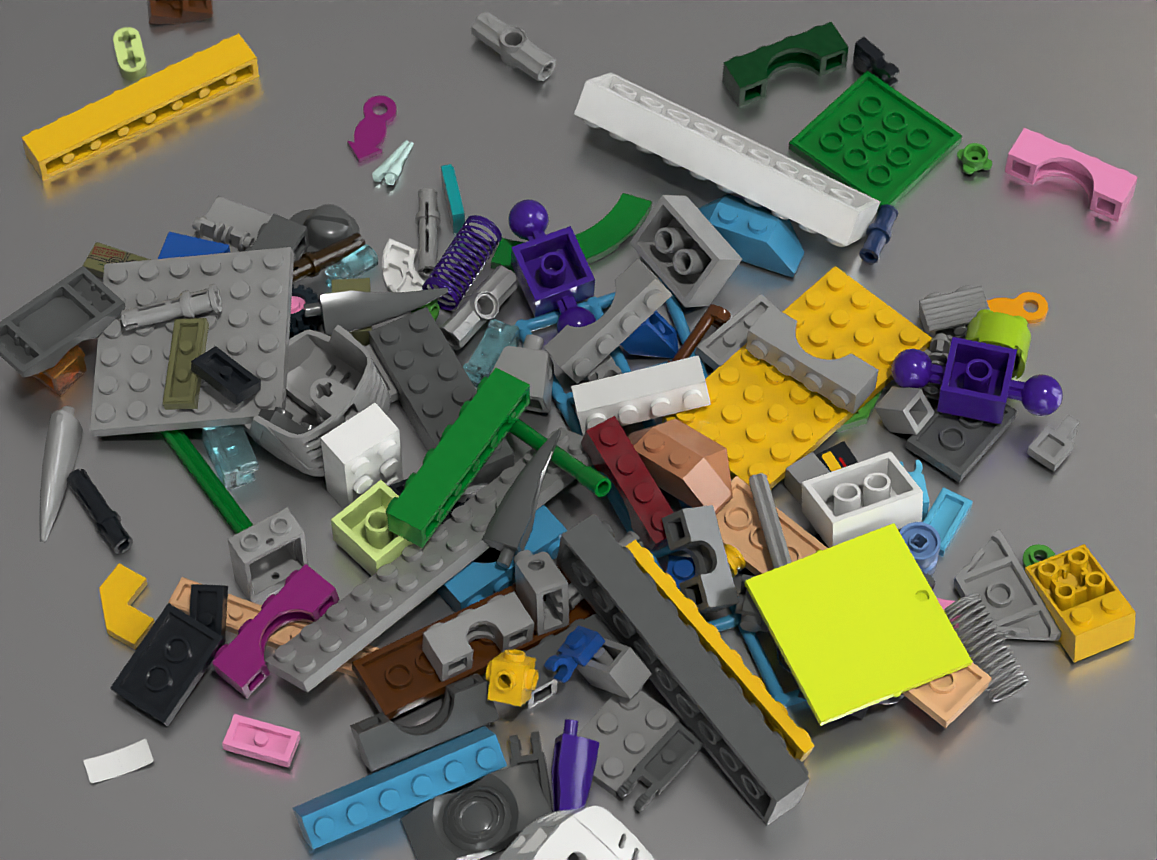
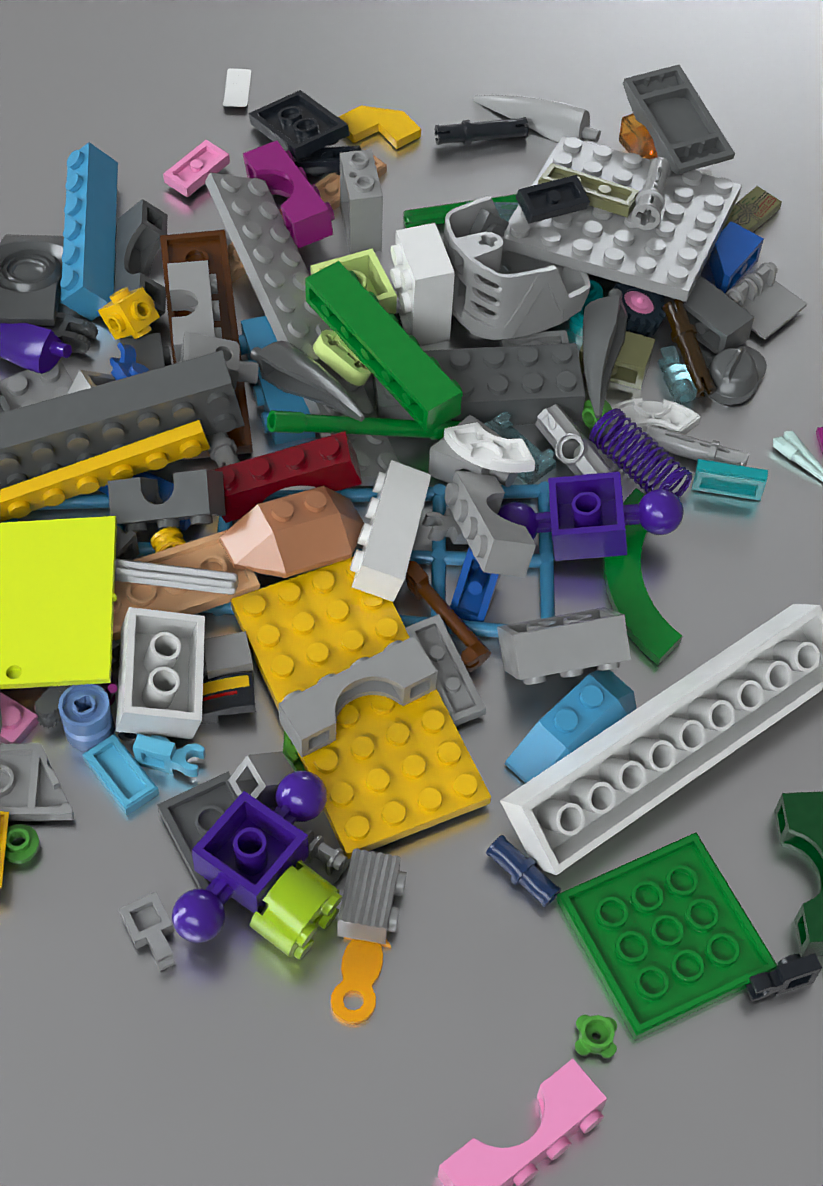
camera: 110 degrees right, 0 degrees up
none -> yellowish green beam [313,330,372,386]
none -> white tile [444,422,535,473]

